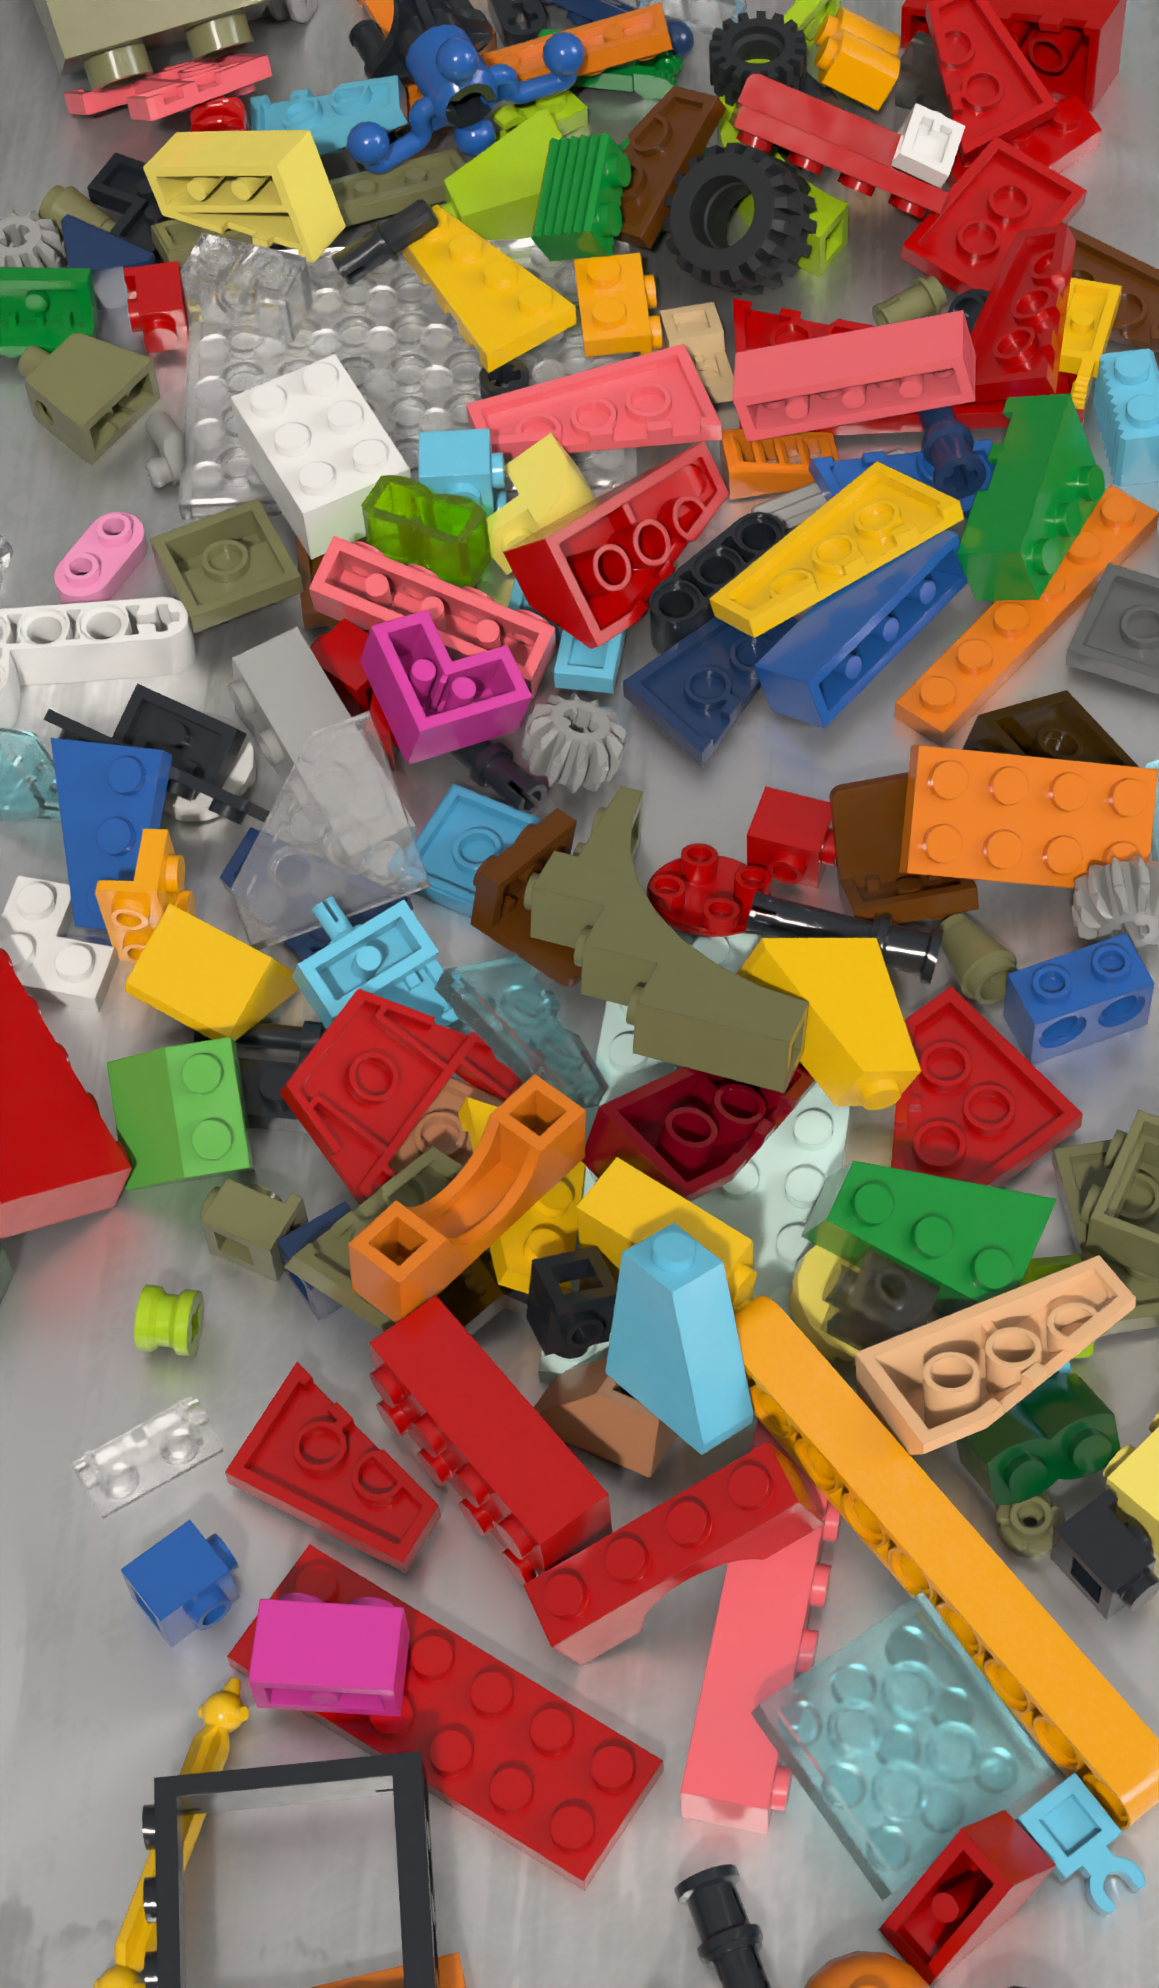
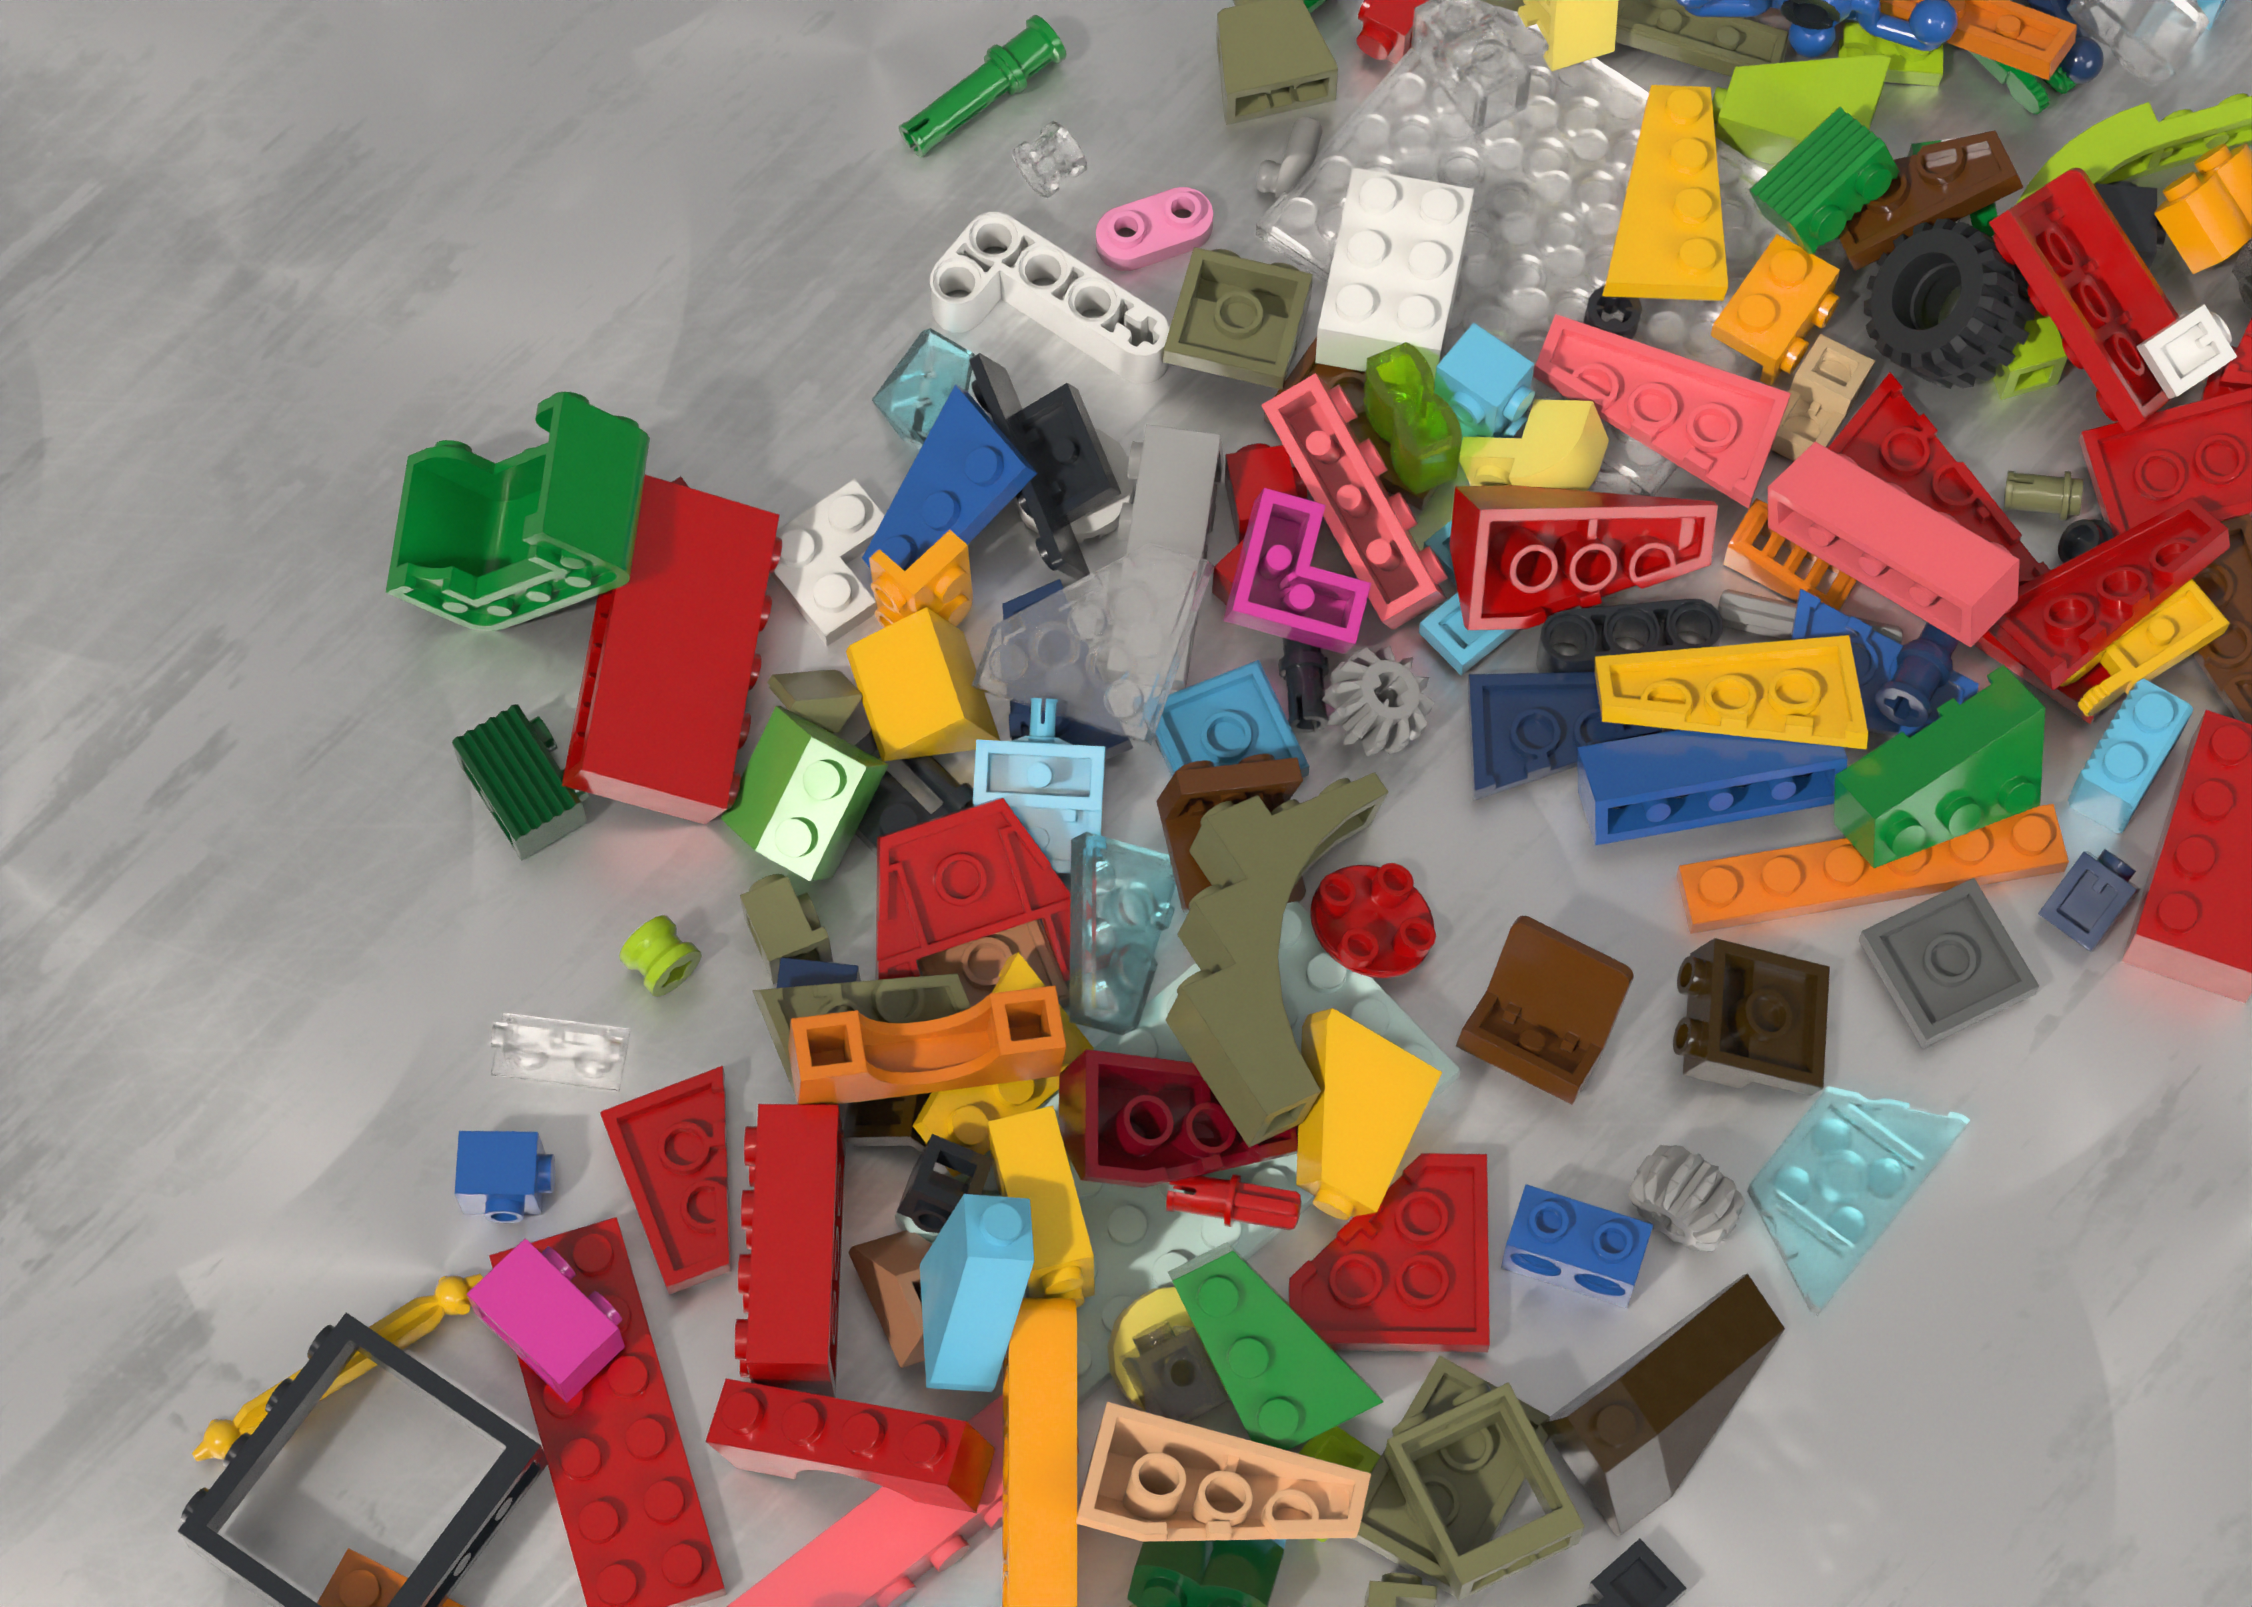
camera: 35 degrees right, 10 degrees up
black axle [331,199,439,287] -> none
black tyre [709,11,807,107] -> none
red brick [746,786,836,889] -> none
black pin [746,890,944,985] -> none
orange plate [899,745,1158,889] -> none
olive cone [938,913,1018,1005] -> none
none -> olive slope [767,670,862,734]
none -> red axle [1166,1174,1301,1230]

